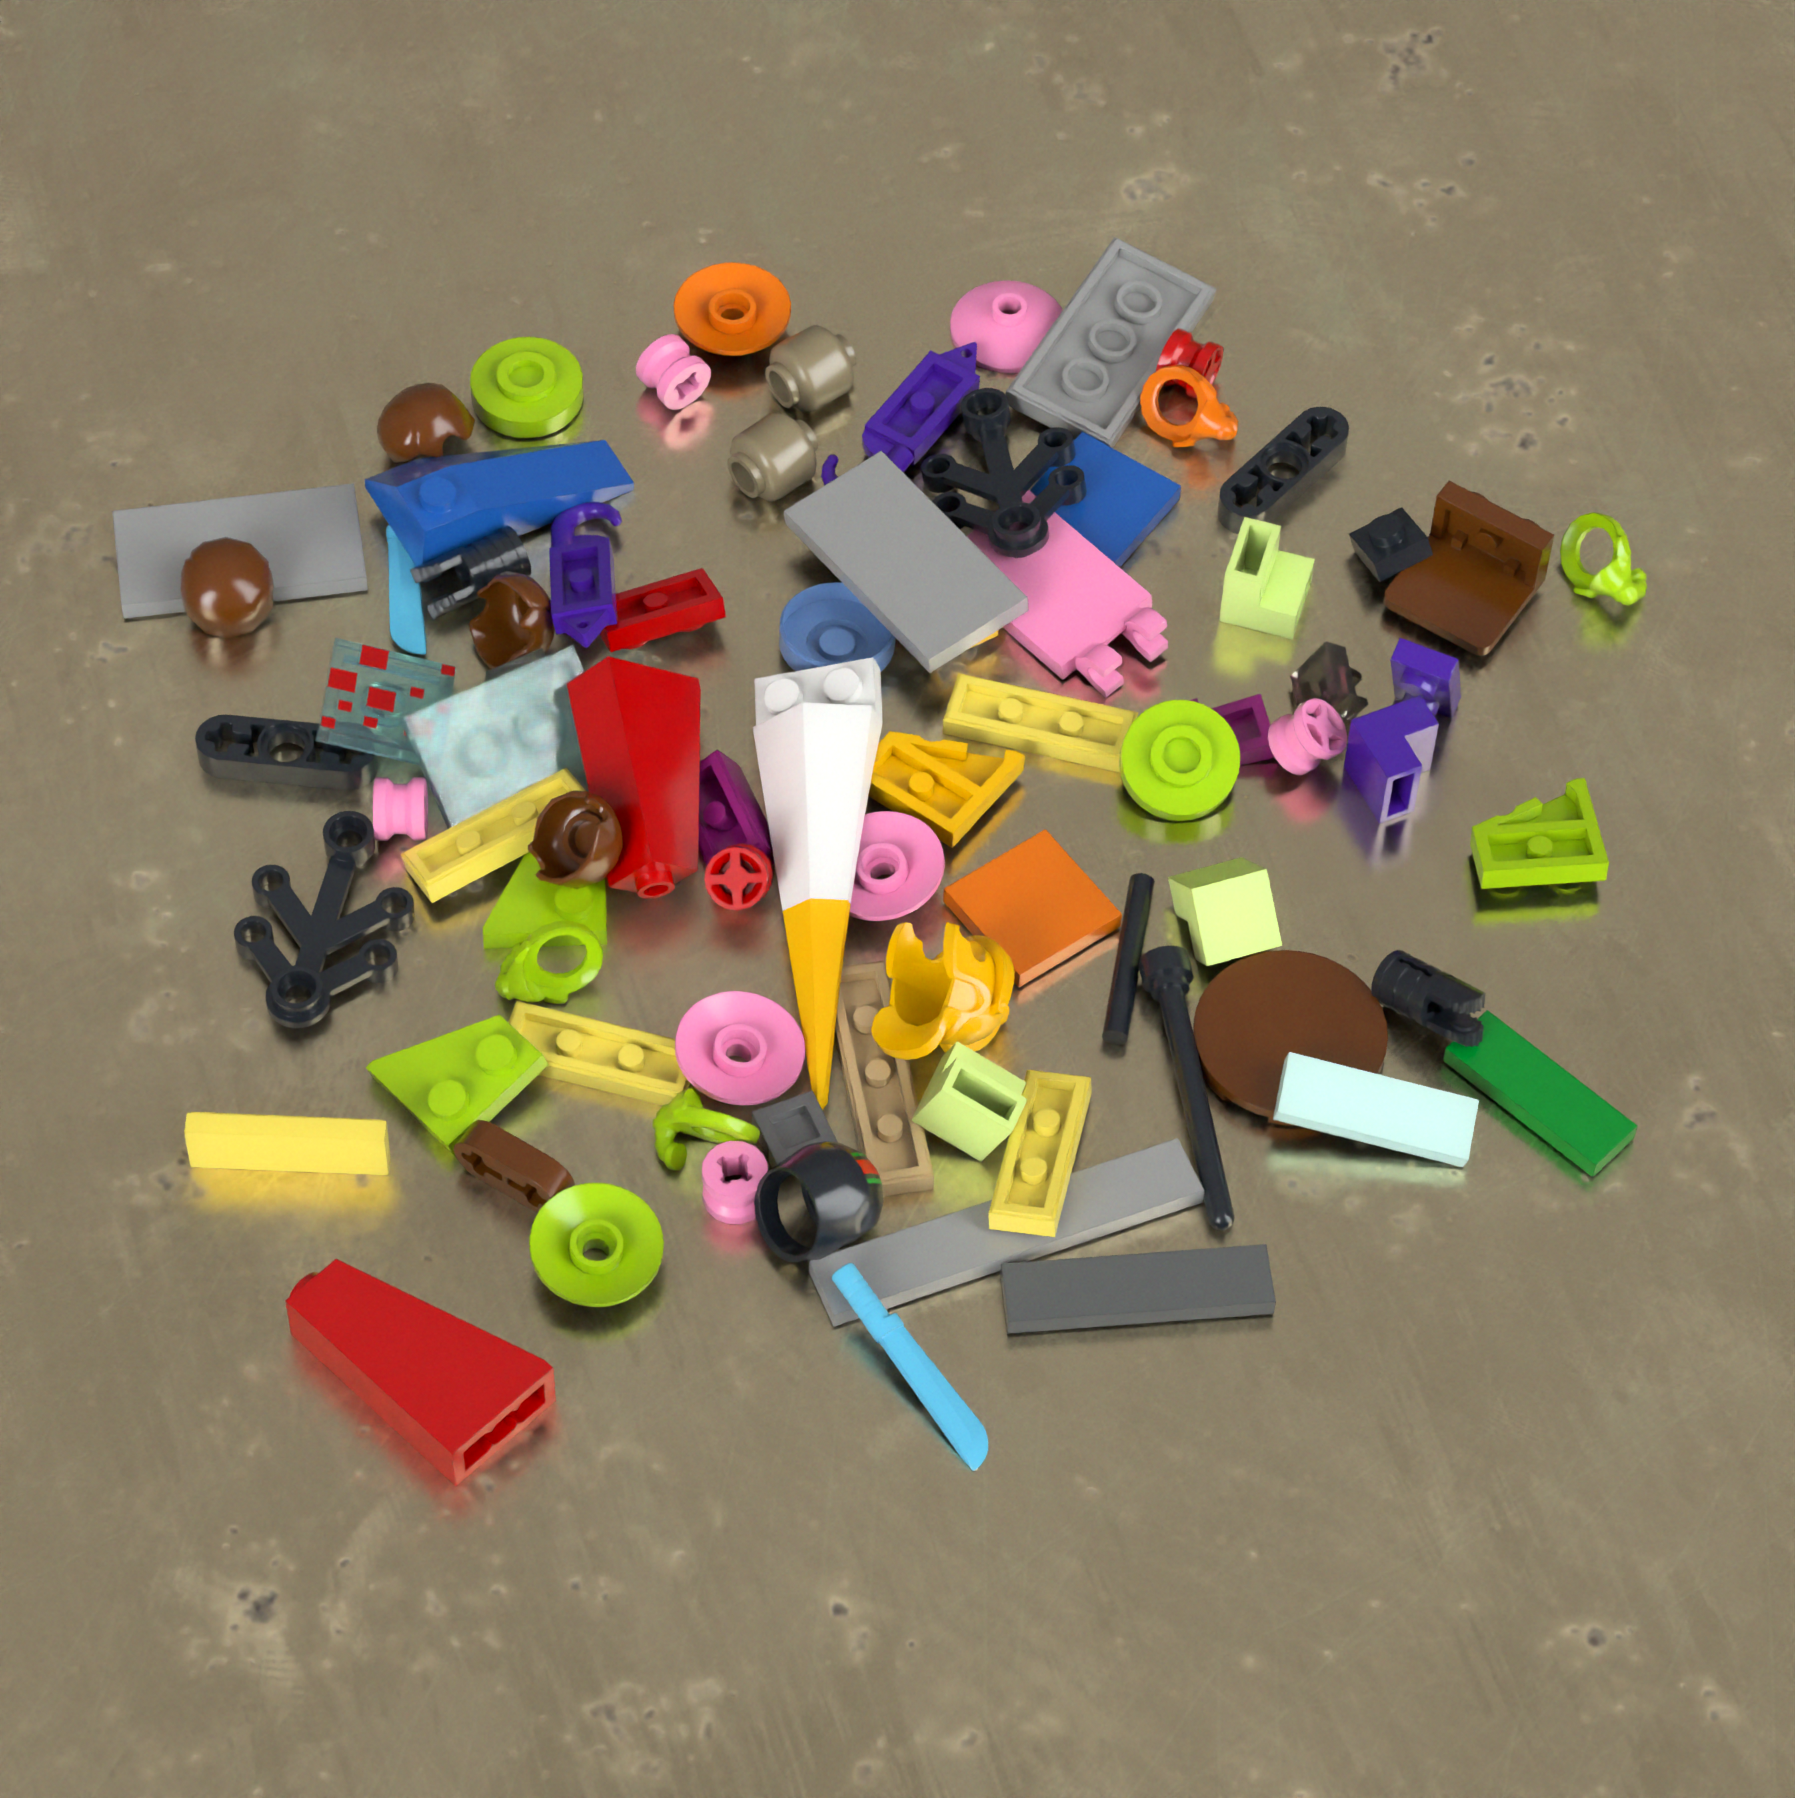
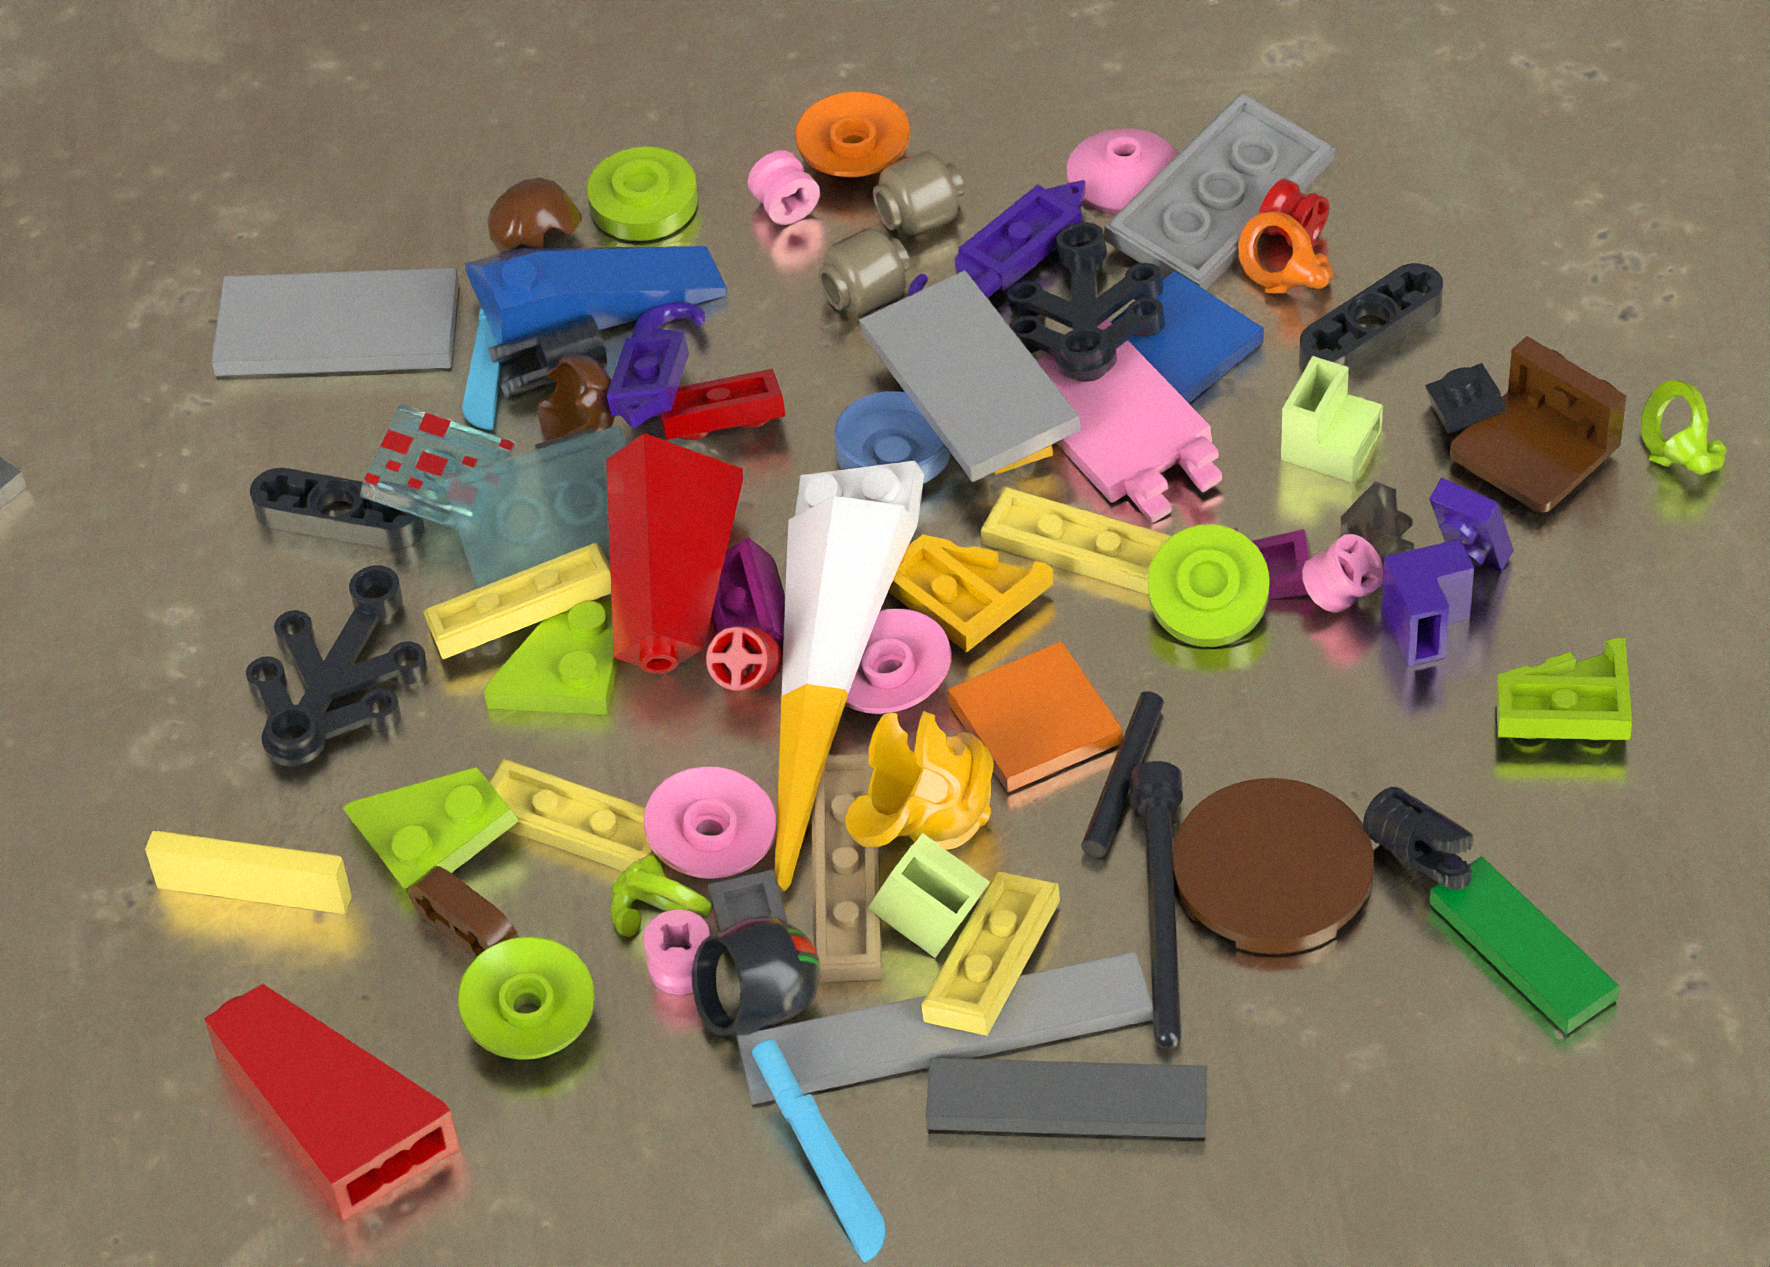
camera: 15 degrees right, 5 degrees down
reddish brown hair [180,537,274,639] -> none
bright pink wheel [373,777,428,841] -> none
lime piece [495,921,603,1004] -> none
reddish brown hair [528,790,623,889] -> none
yellowish green piece [1168,857,1282,966] -> none
light aqua tile [1273,1052,1479,1167] -> none

